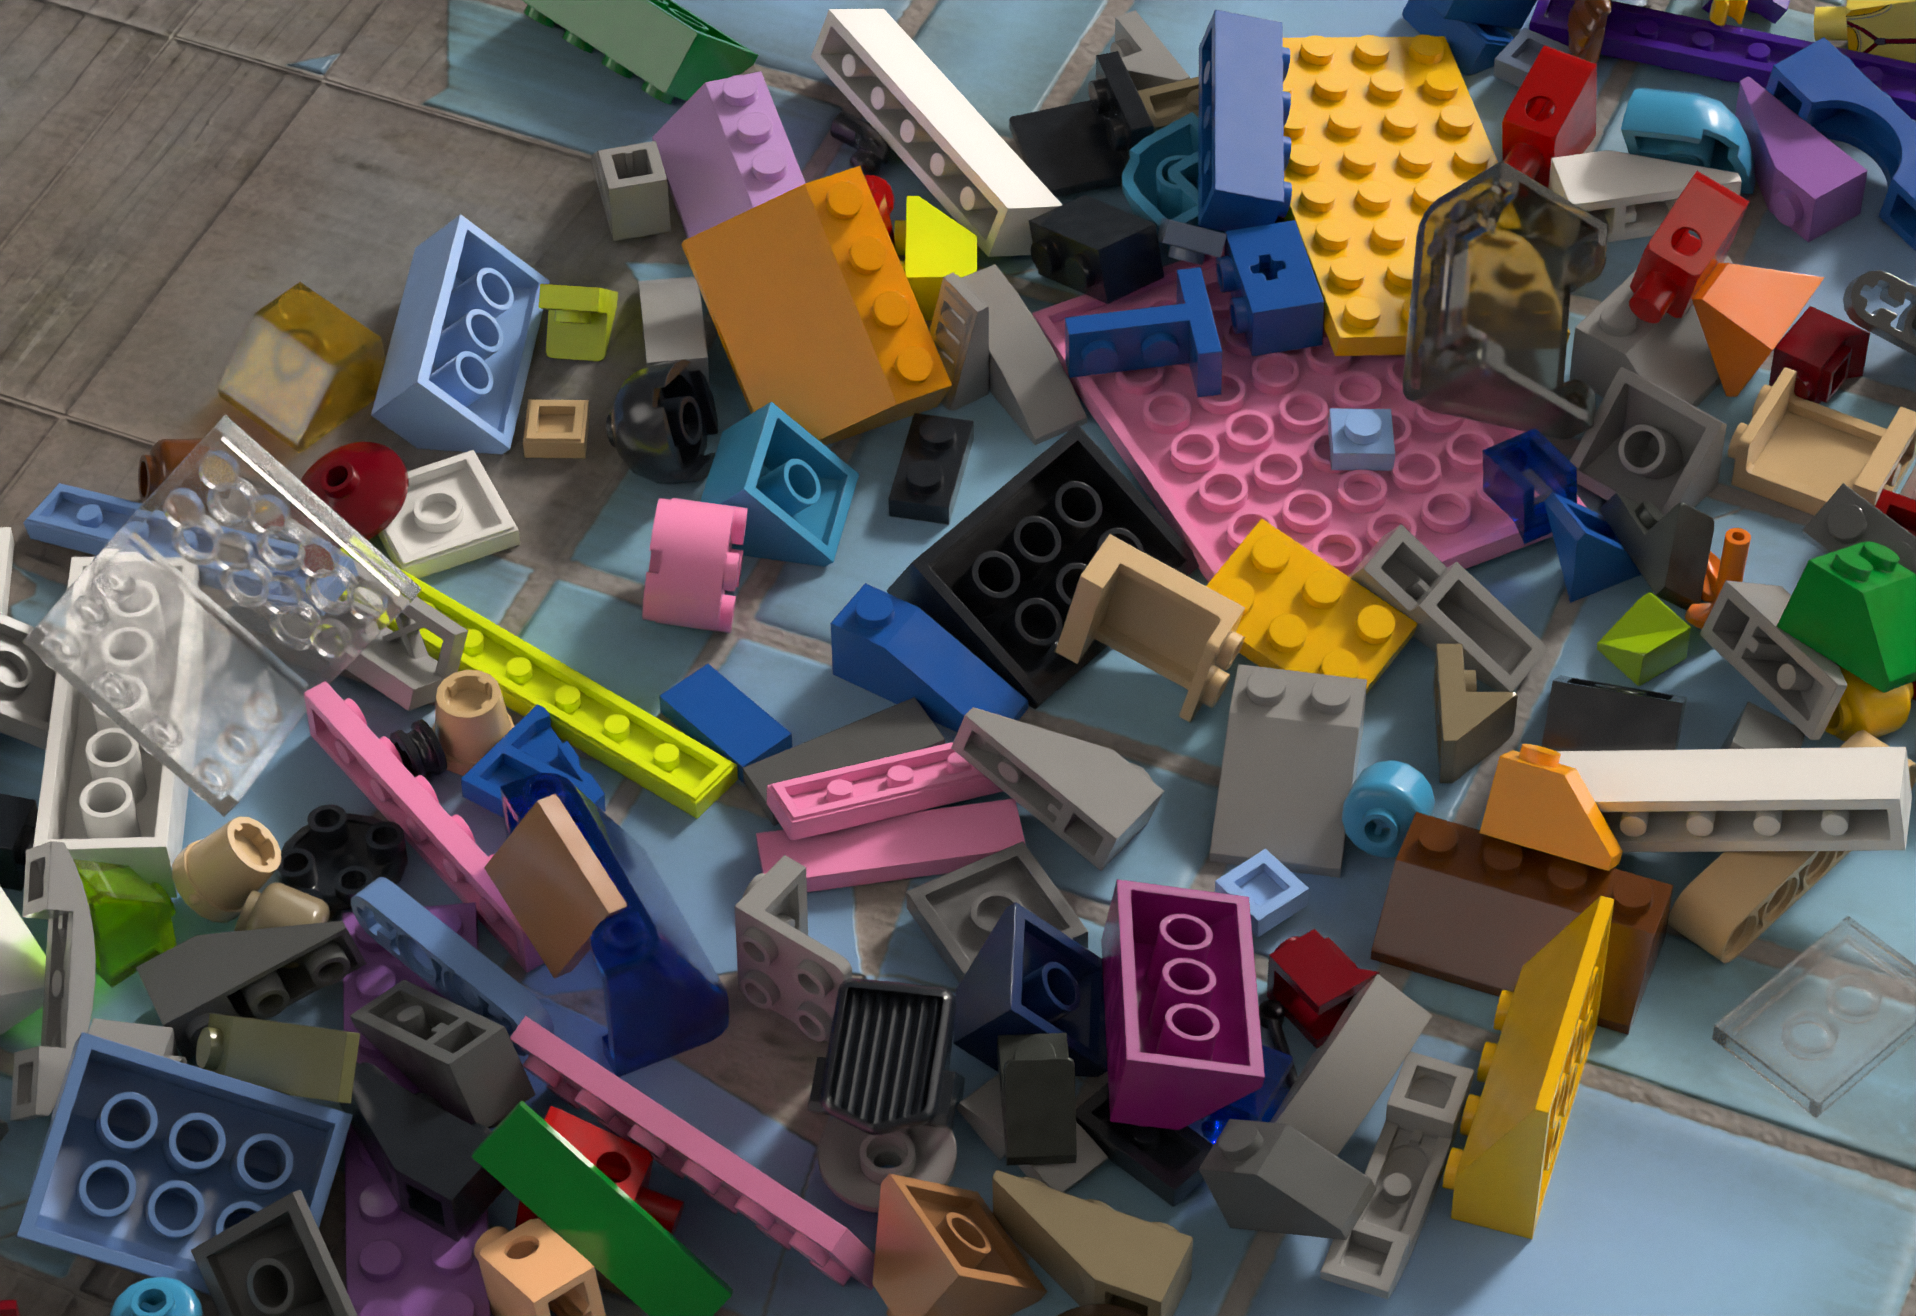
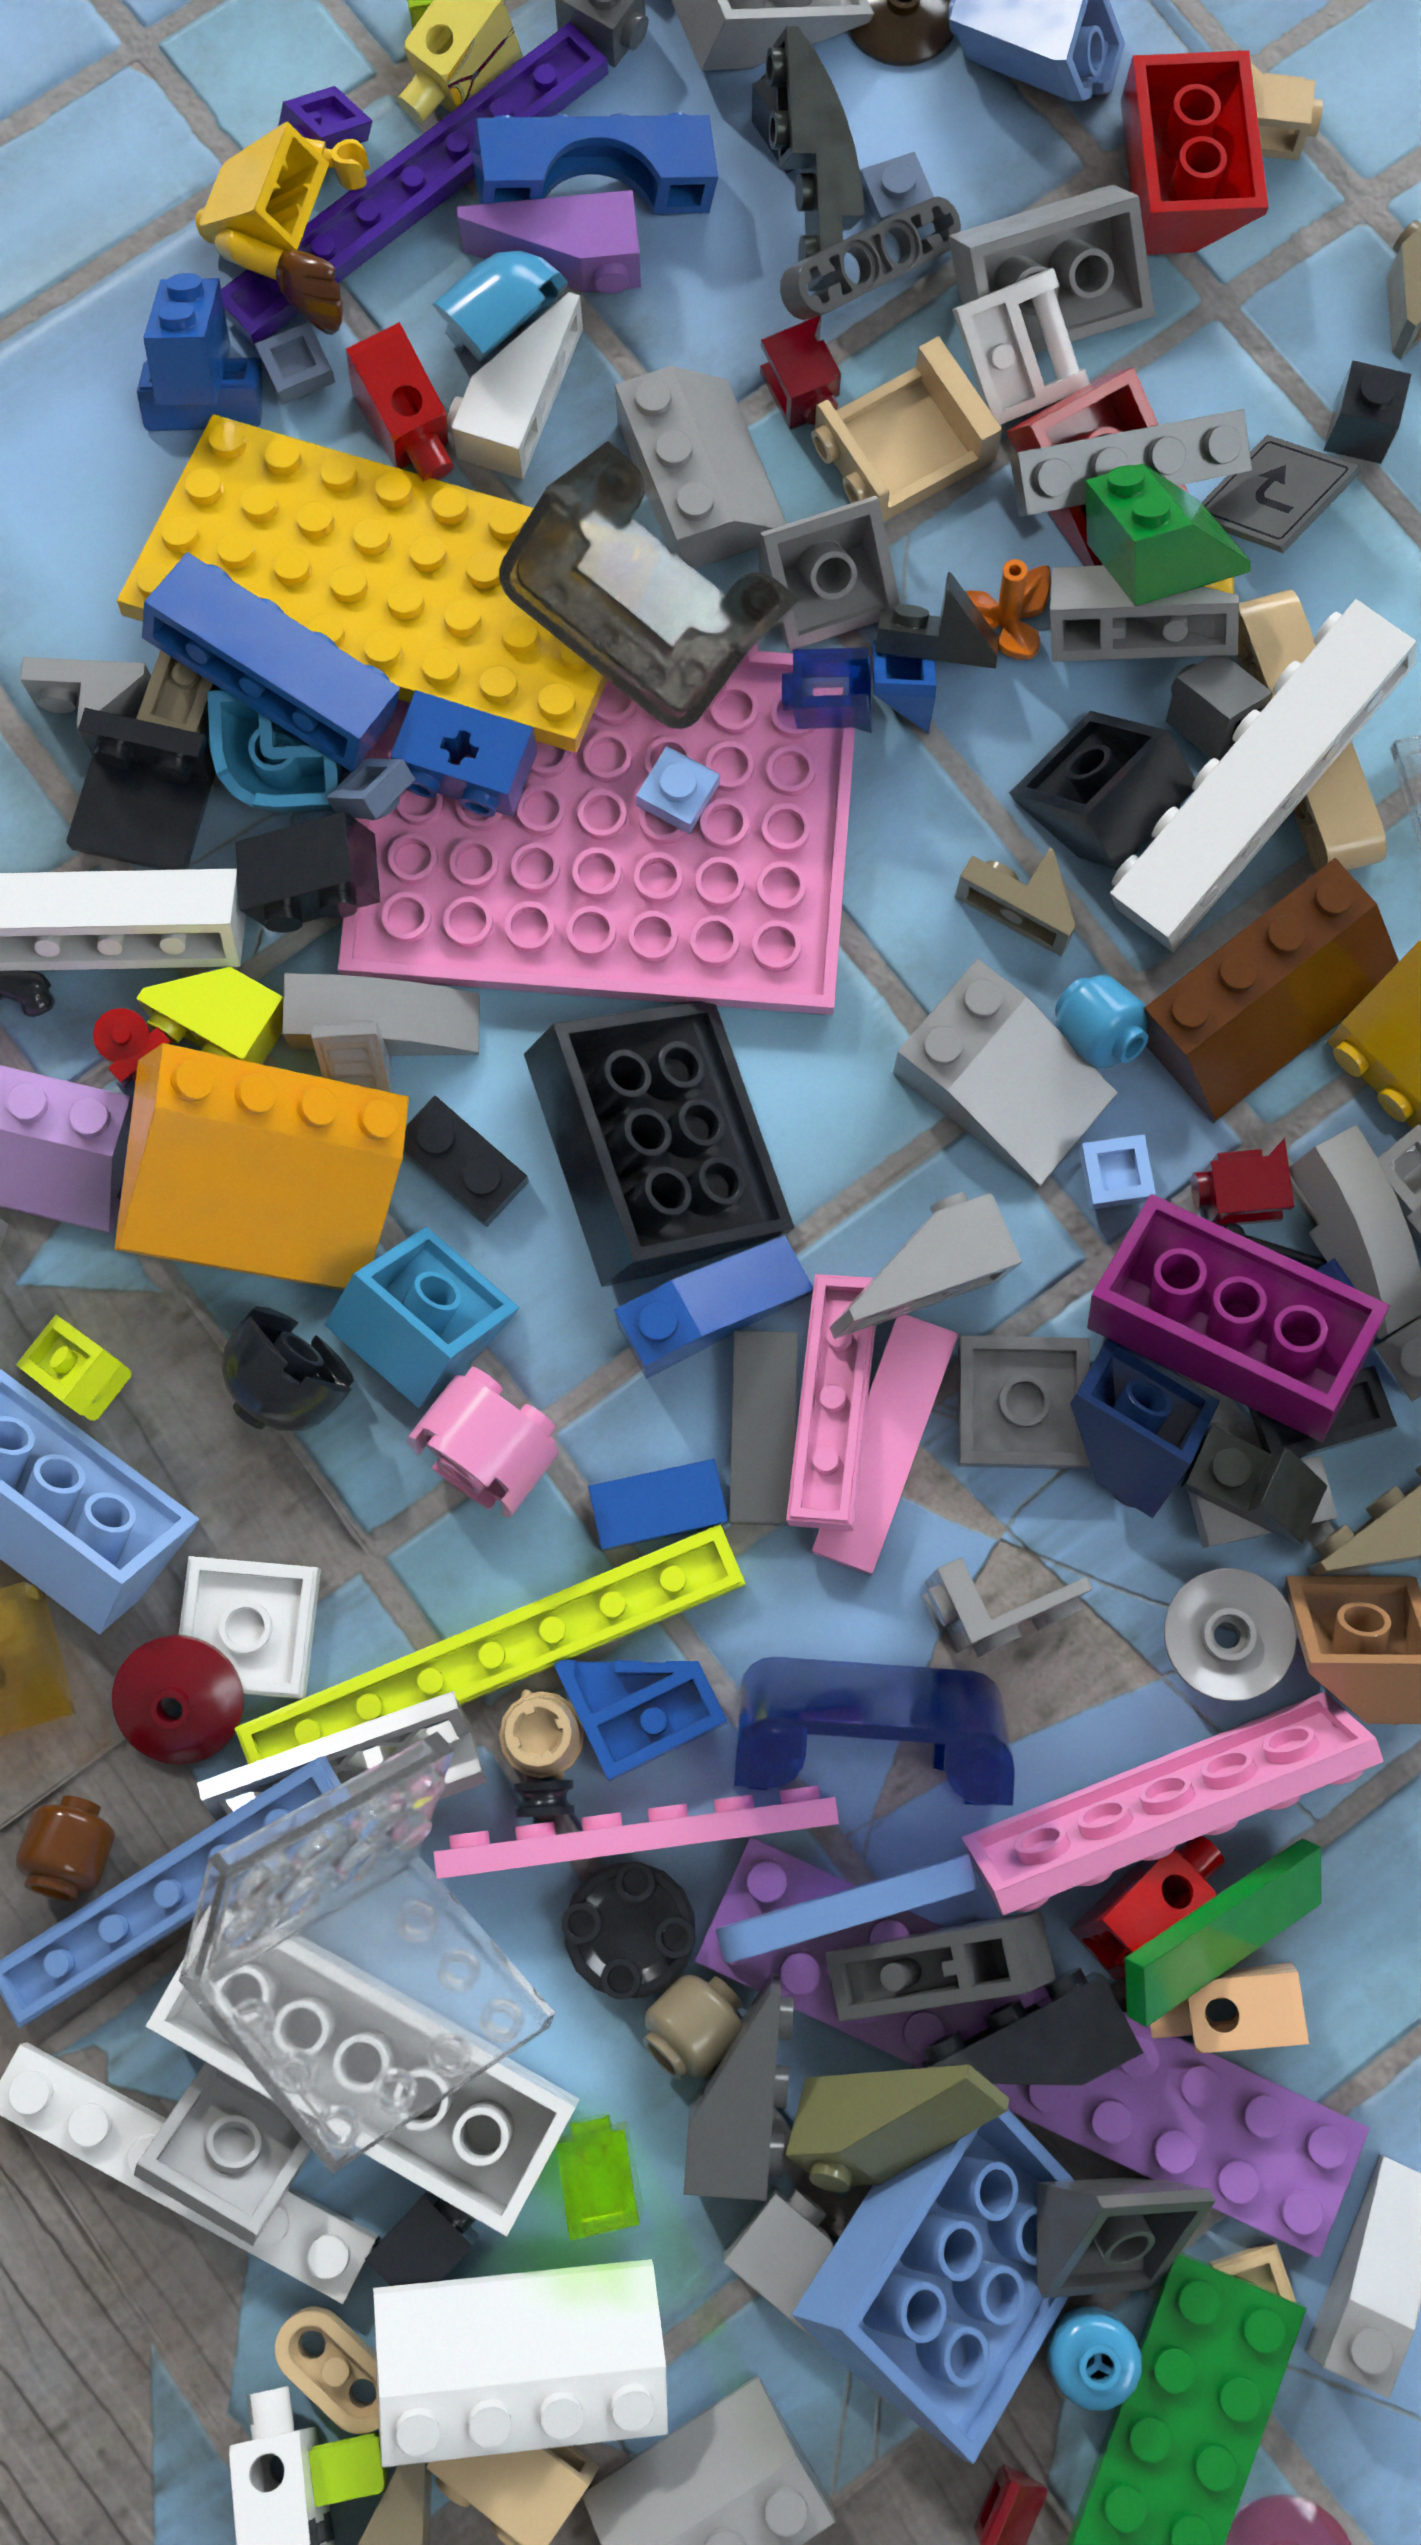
camera: 60 degrees left, 30 degrees up
light grey slope [10,841,96,1122] -> none
tan piece [172,816,281,923] -> none
medium nougat tile [484,794,627,979] -> none
tan tile [523,399,590,458] -> none
light grey slope [638,276,710,387] -> none
black piece [808,978,965,1135] -> none
tan panel [1055,534,1245,723] -> none
blue bracket [1065,267,1222,398] -> none
yellow plate [1206,518,1418,695] -> none
light grey slope [1348,524,1549,692] -> none
light orange slope [1479,744,1623,871] -> none
lime slope [1597,592,1691,687] -> none
red torso [1629,171,1750,323] -> none
orange slope [1692,263,1825,397] -> none

